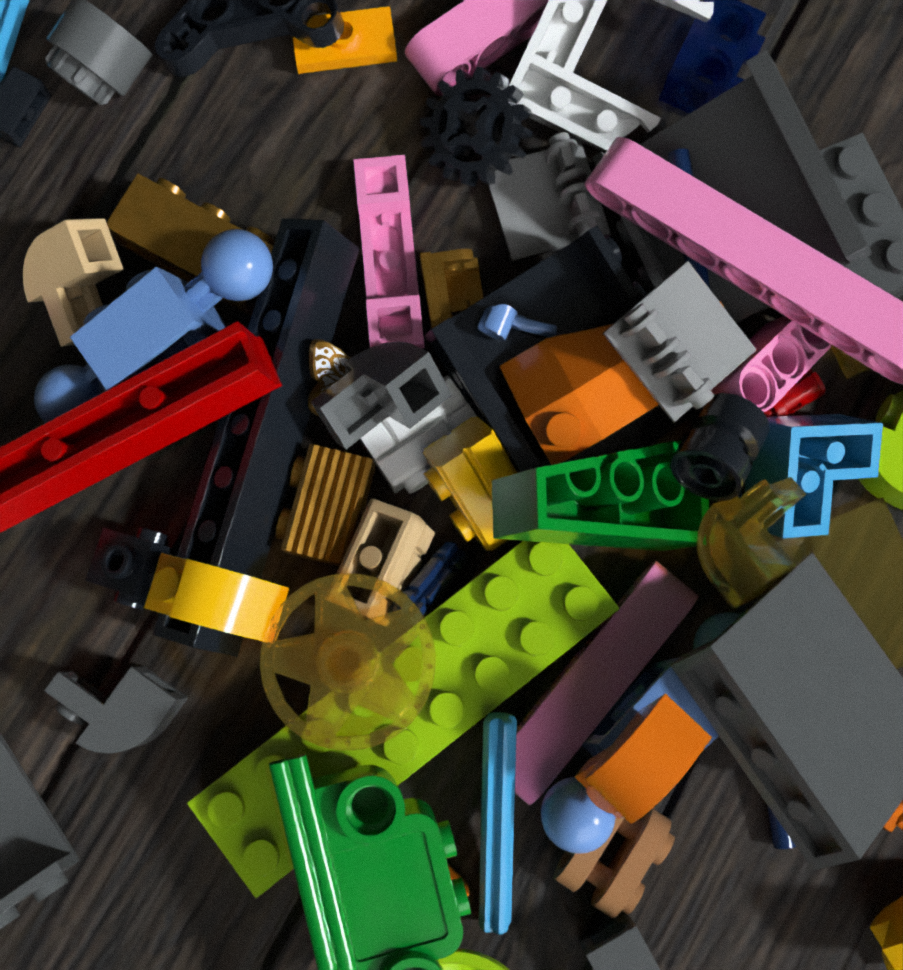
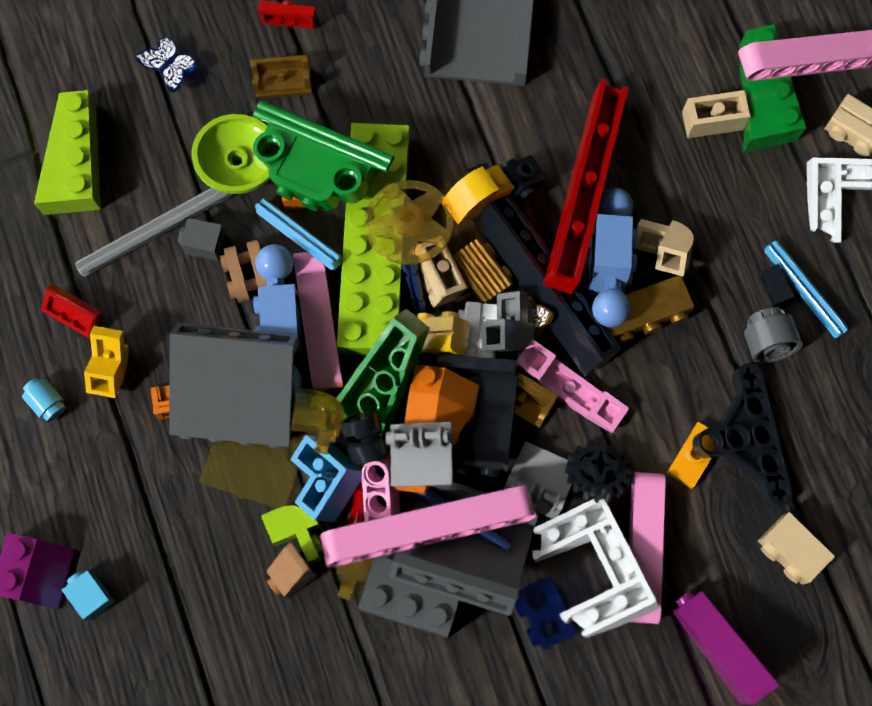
camera: 135 degrees right, 5 degrees down
dark grey brick [44,666,189,753] -> none
medium blue hand [477,304,557,341] -> none
orange brick [575,693,712,824] -> none

